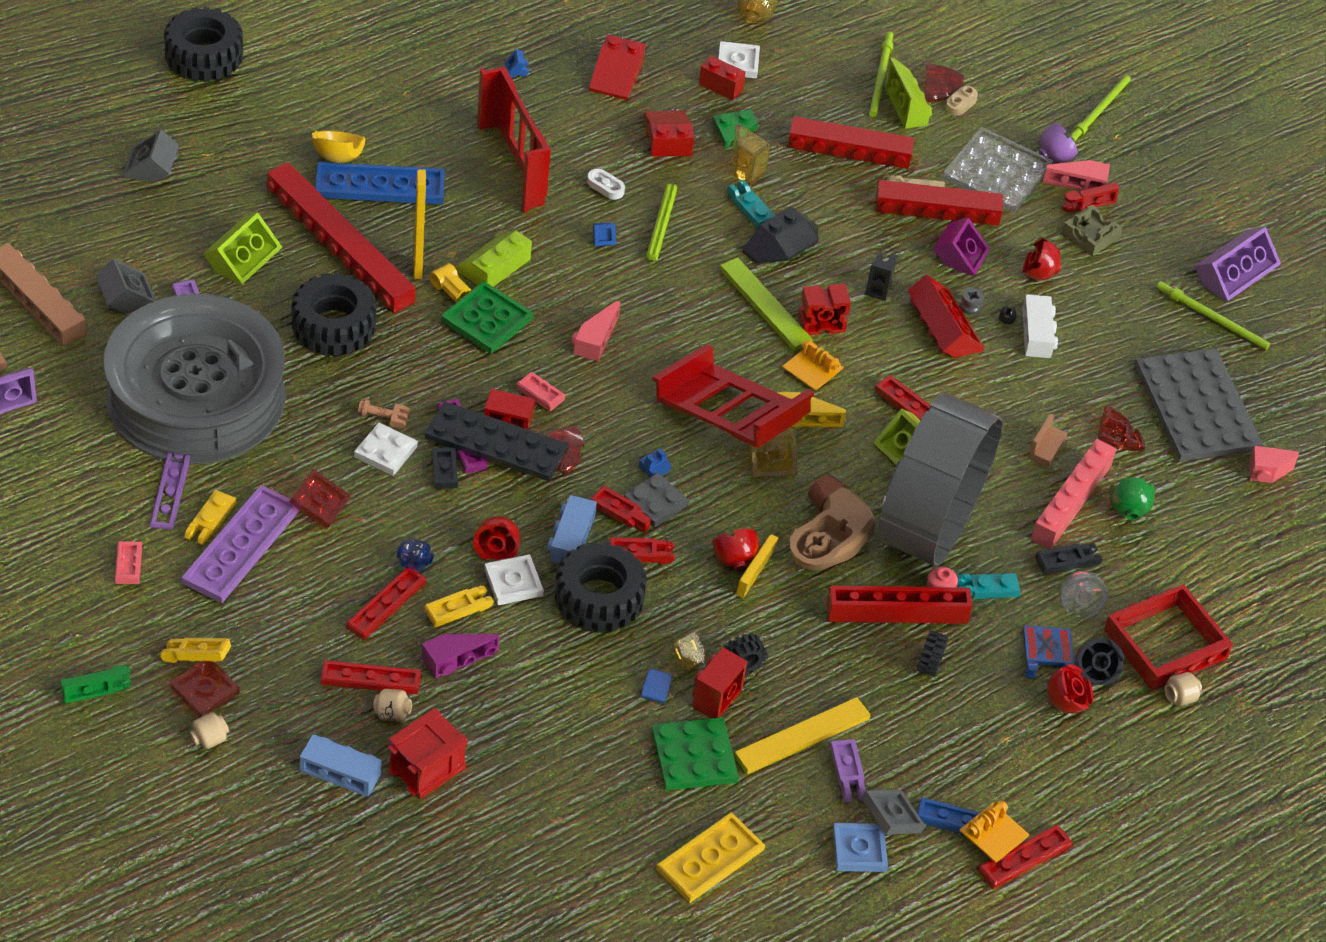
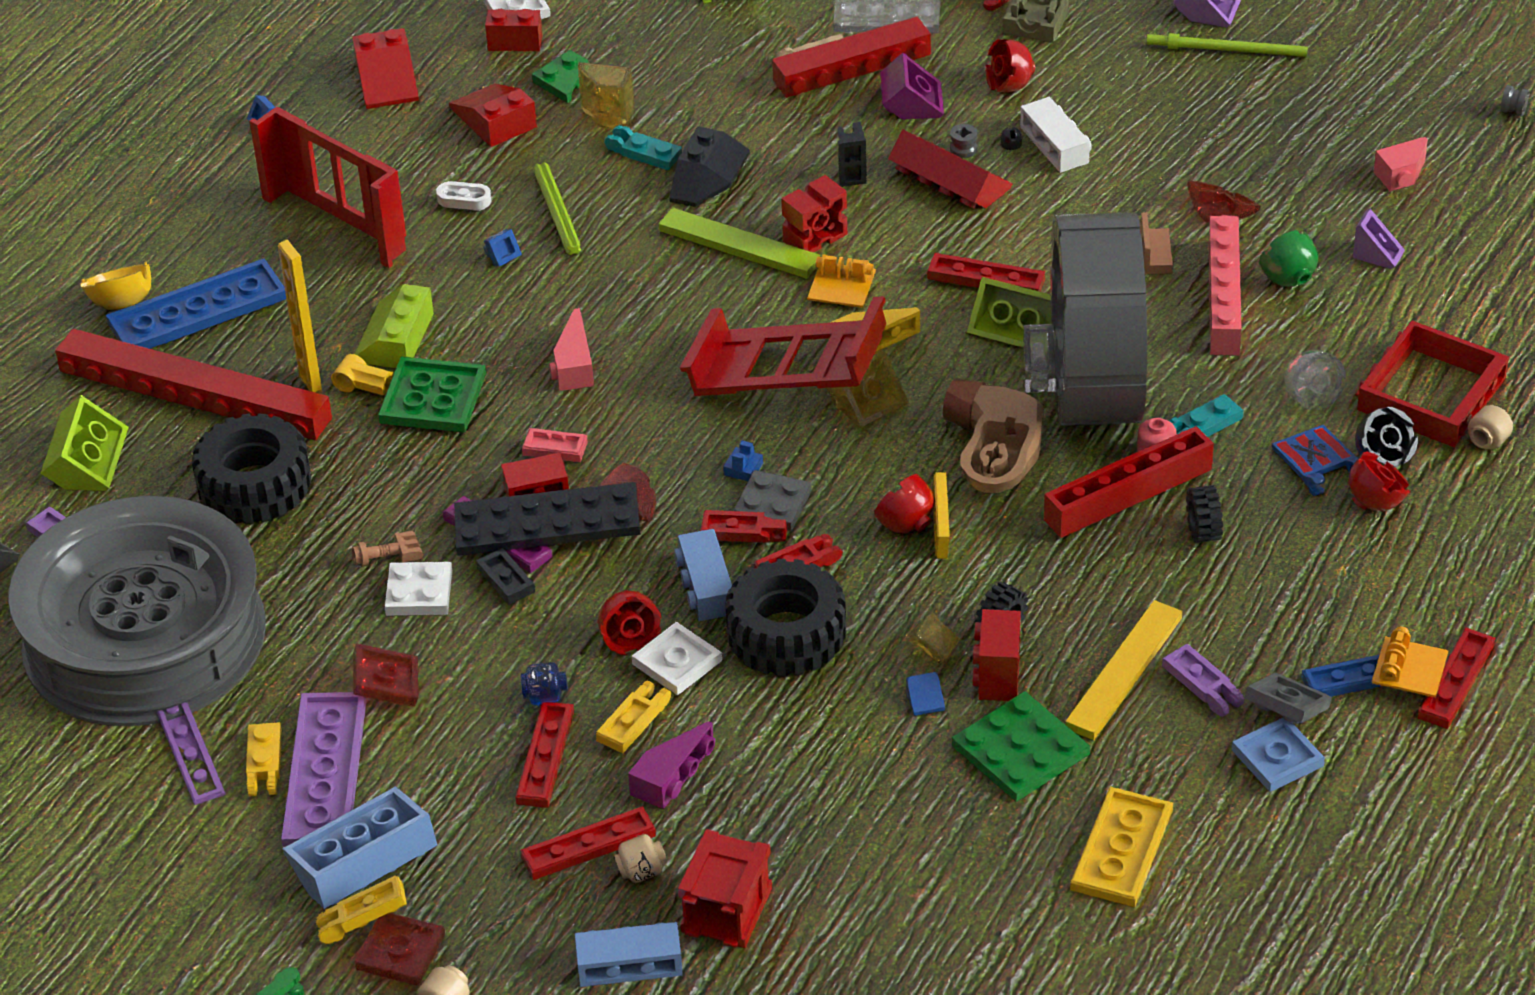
camera: 20 degrees left, 5 degrees down
coral plate [115,541,142,584] -> none
red brick [788,116,914,169] -> none
black hinge [1035,543,1103,575] -> none
dark grey plate [1134,349,1263,461] -> none
none -> medium blue slope [283,786,437,909]
none -> medium lavender slope [1353,209,1405,269]

